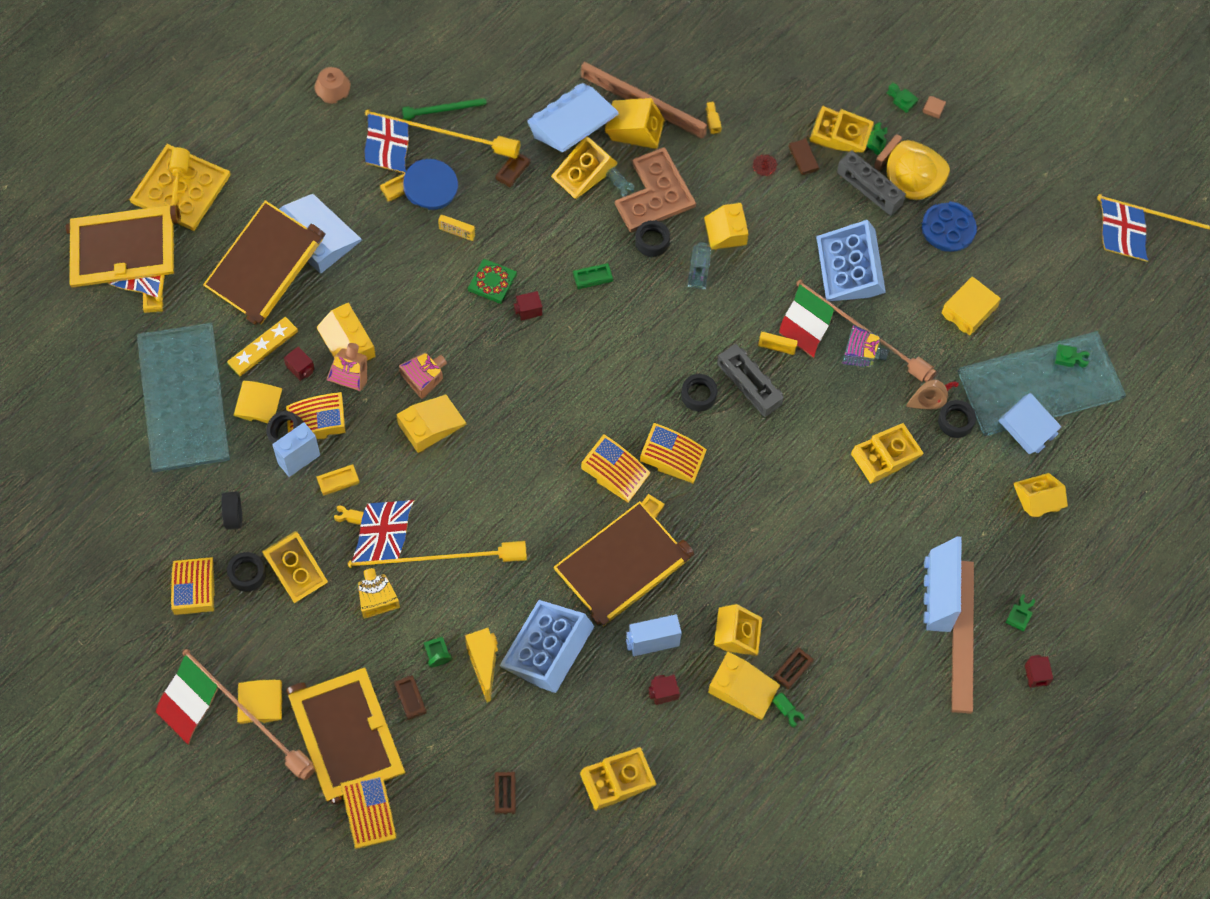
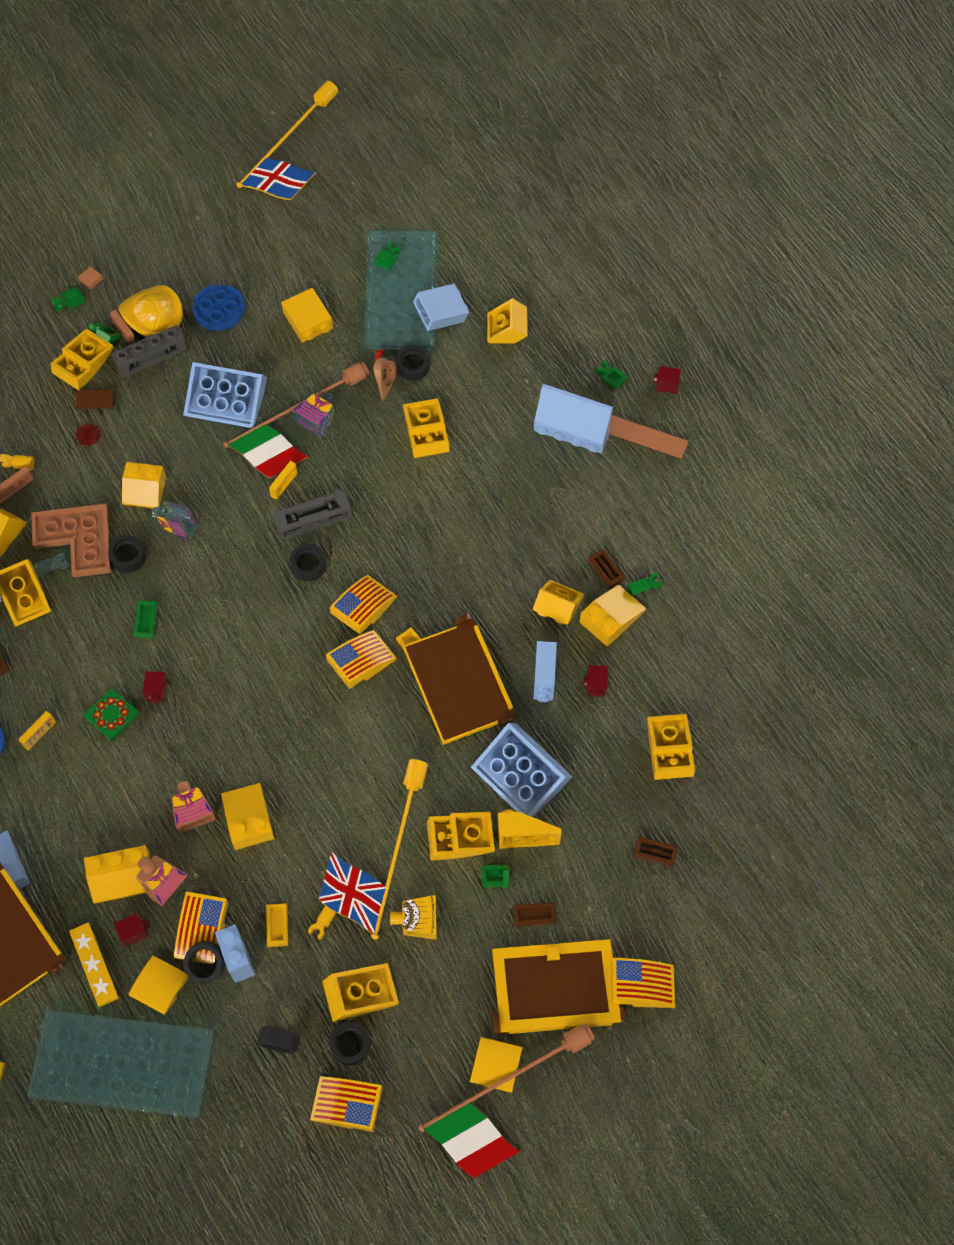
camera: 70 degrees left, 0 degrees up
none -> yellow slope [427,812,495,861]

